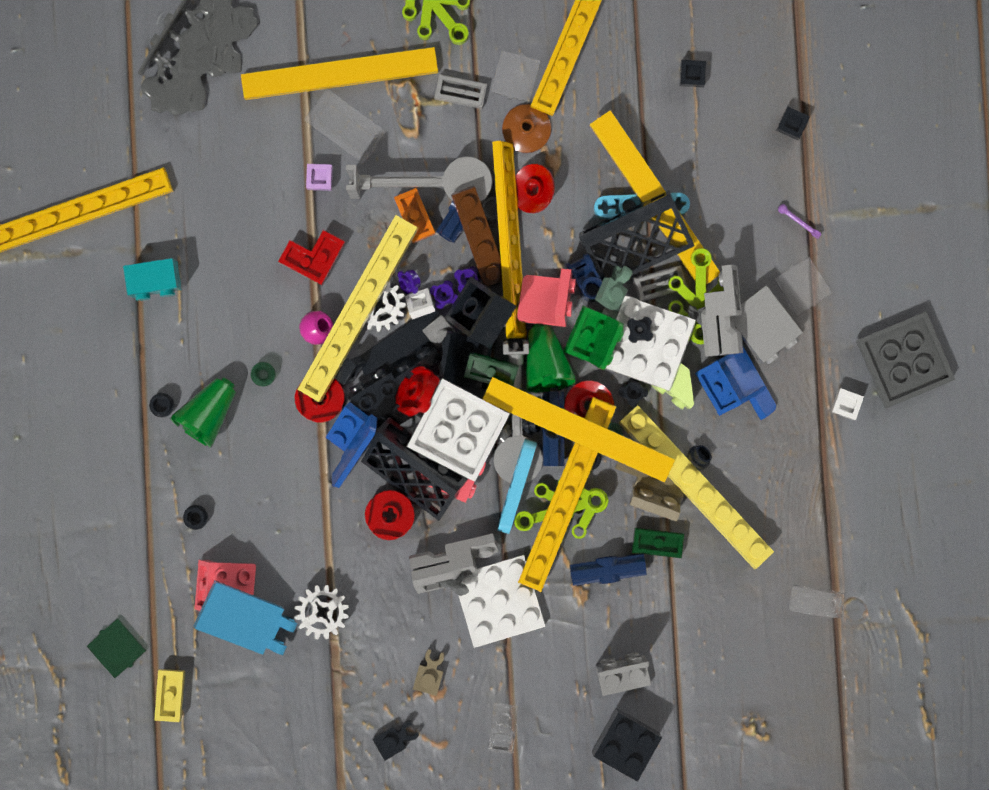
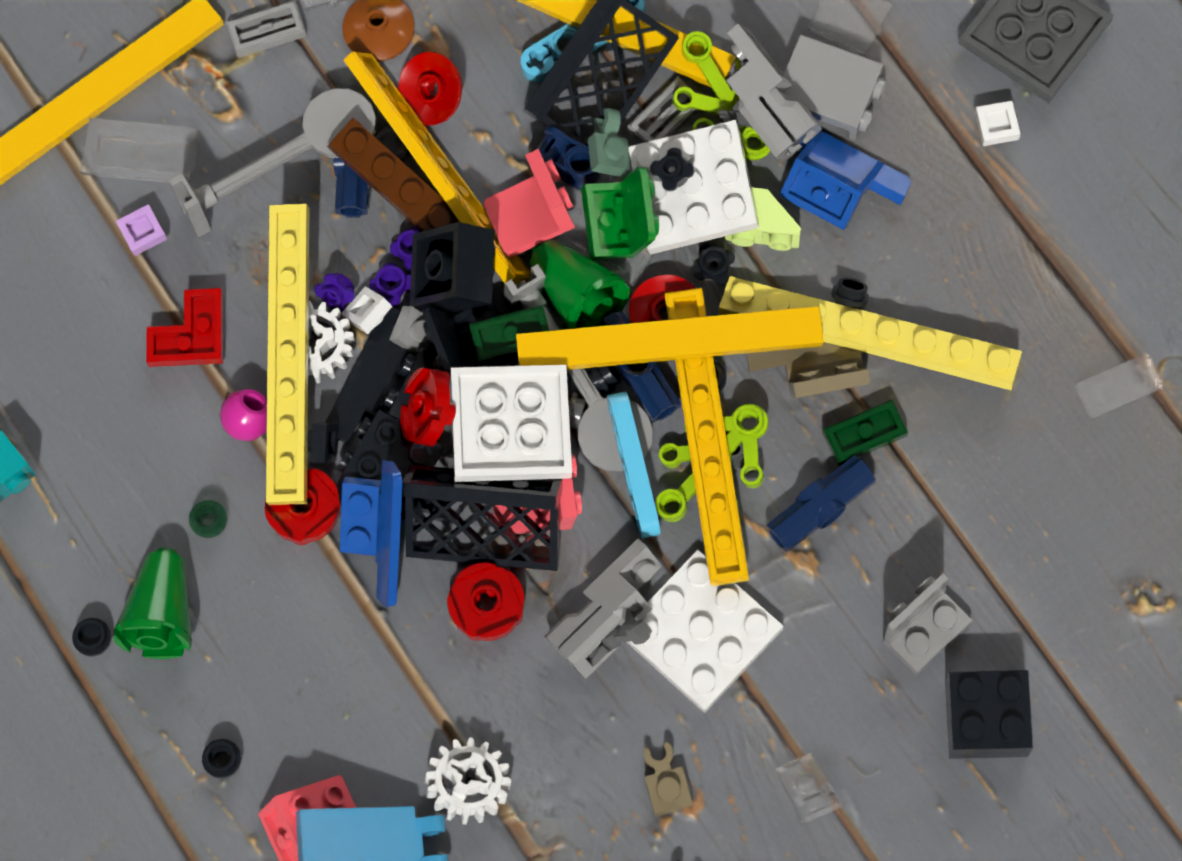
camera: 25 degrees left, 15 degrees down
orange plate [394,188,435,244] -> none

